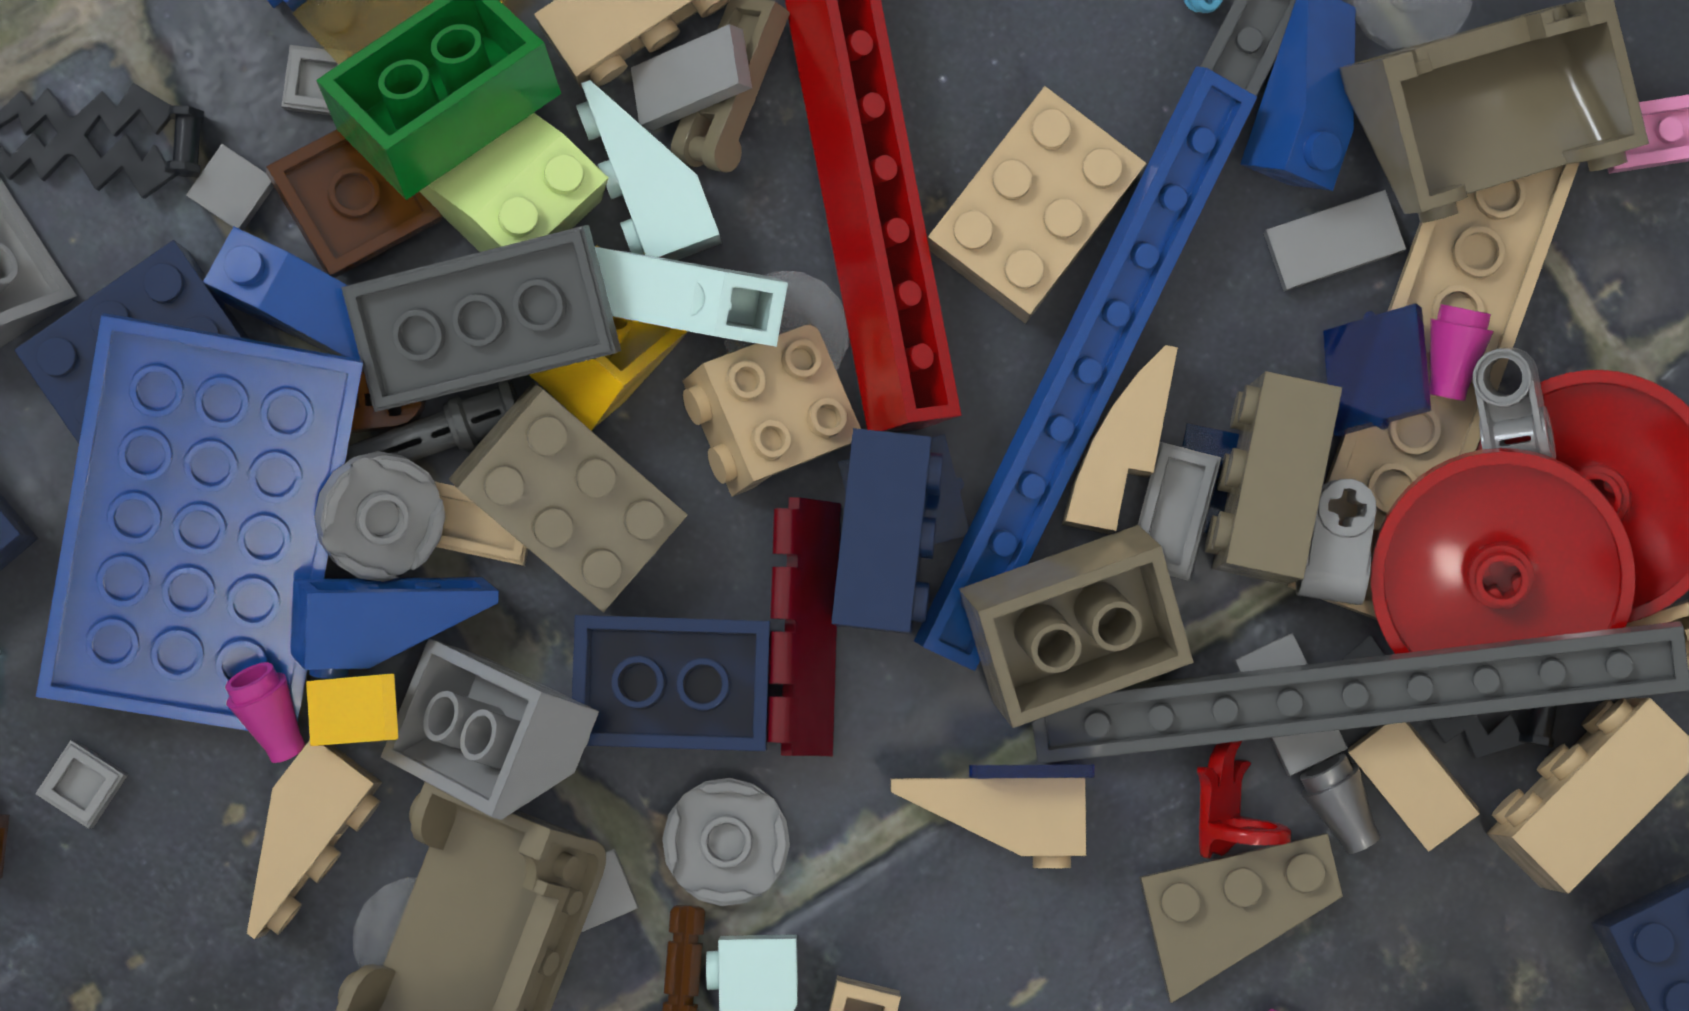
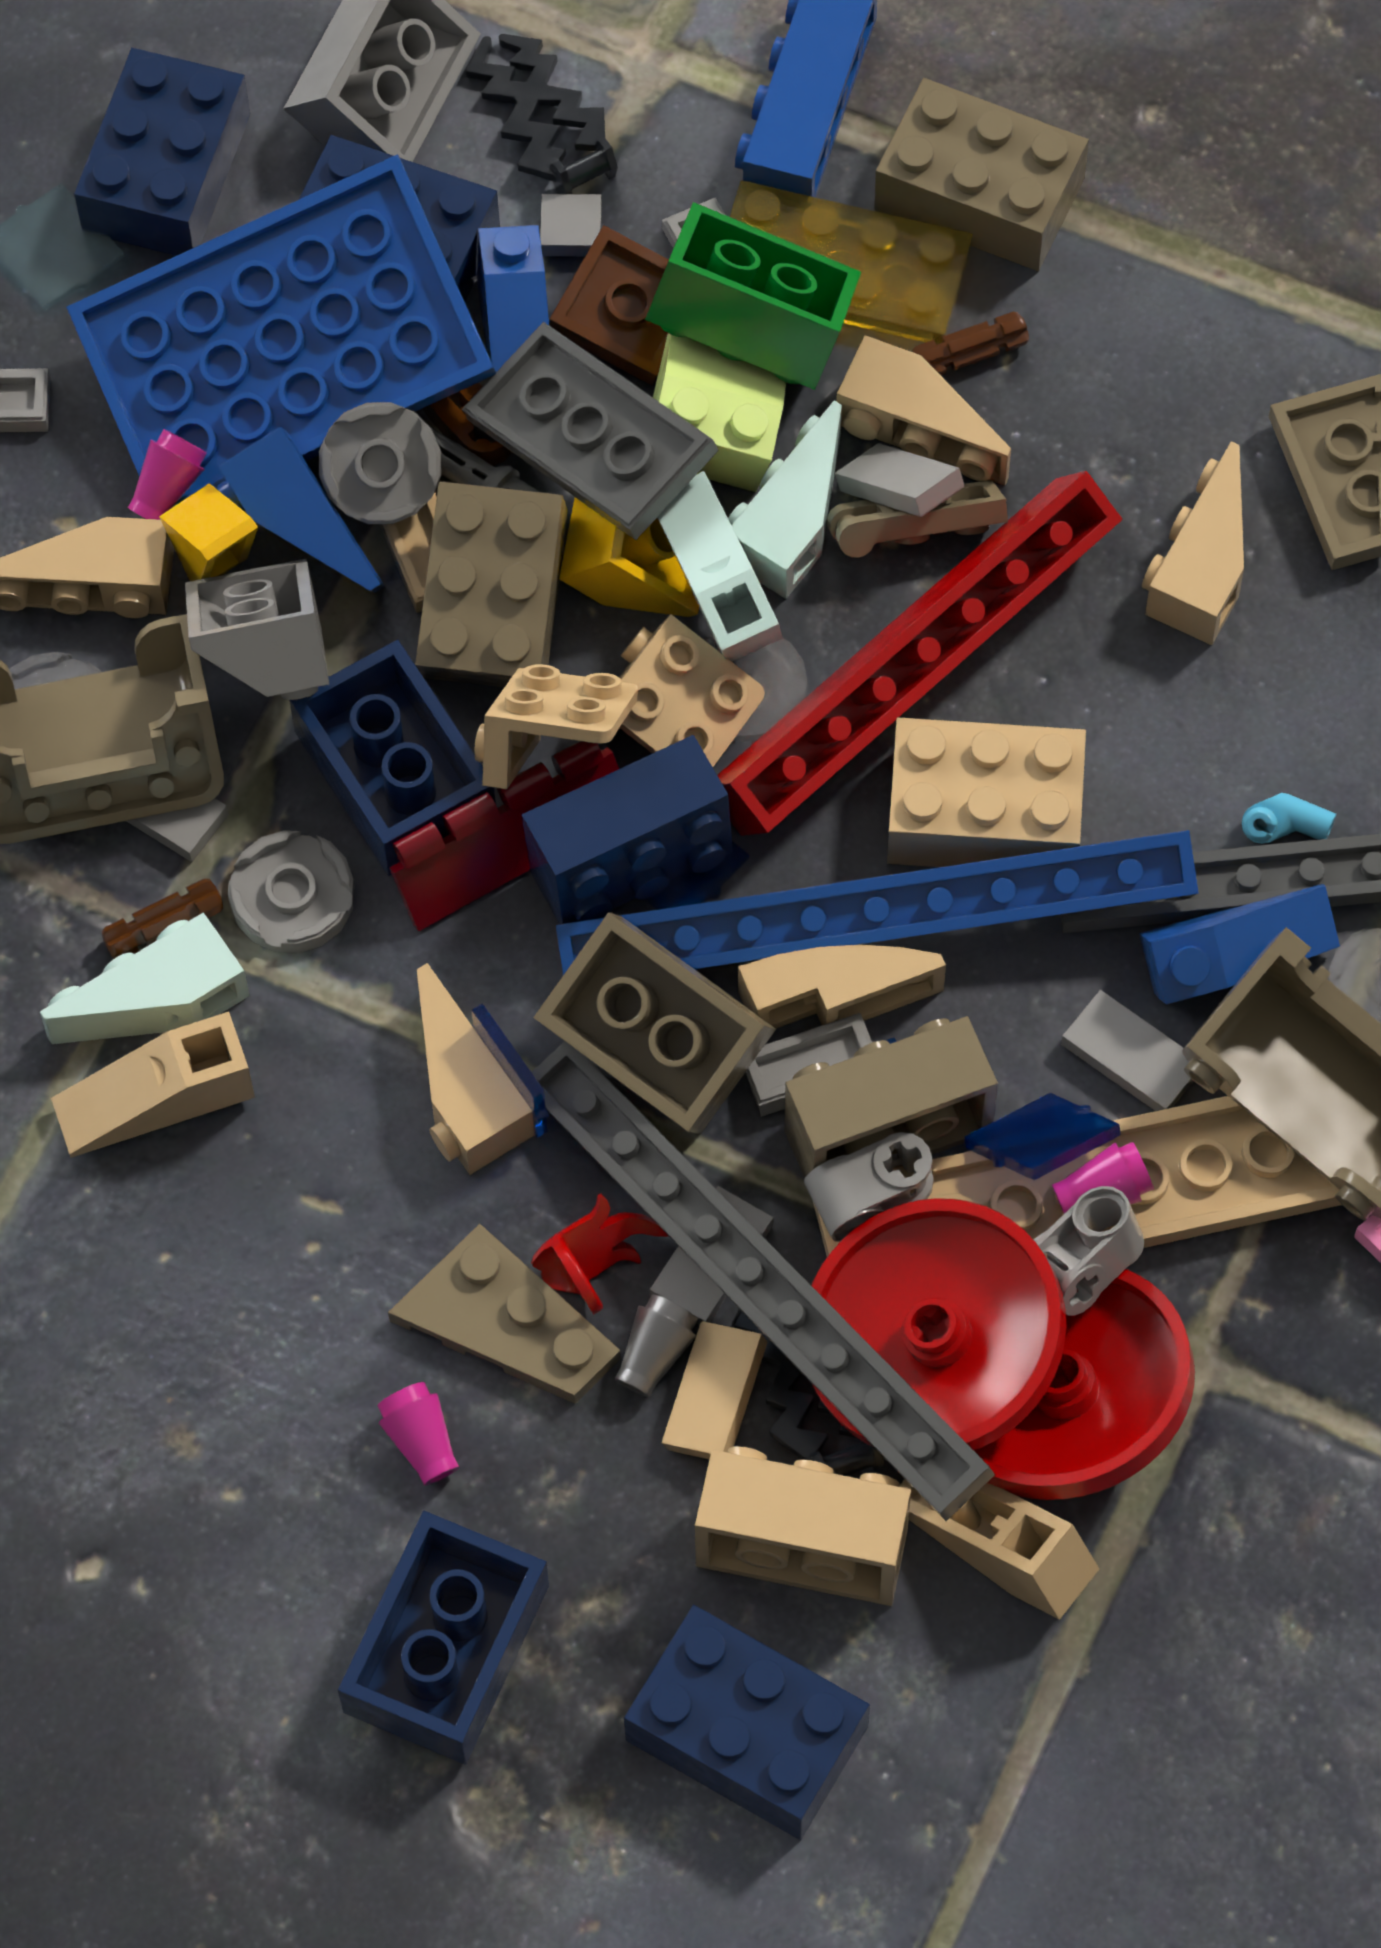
camera: 60 degrees right, 20 degrees down
none -> tan bracket [474,664,638,789]

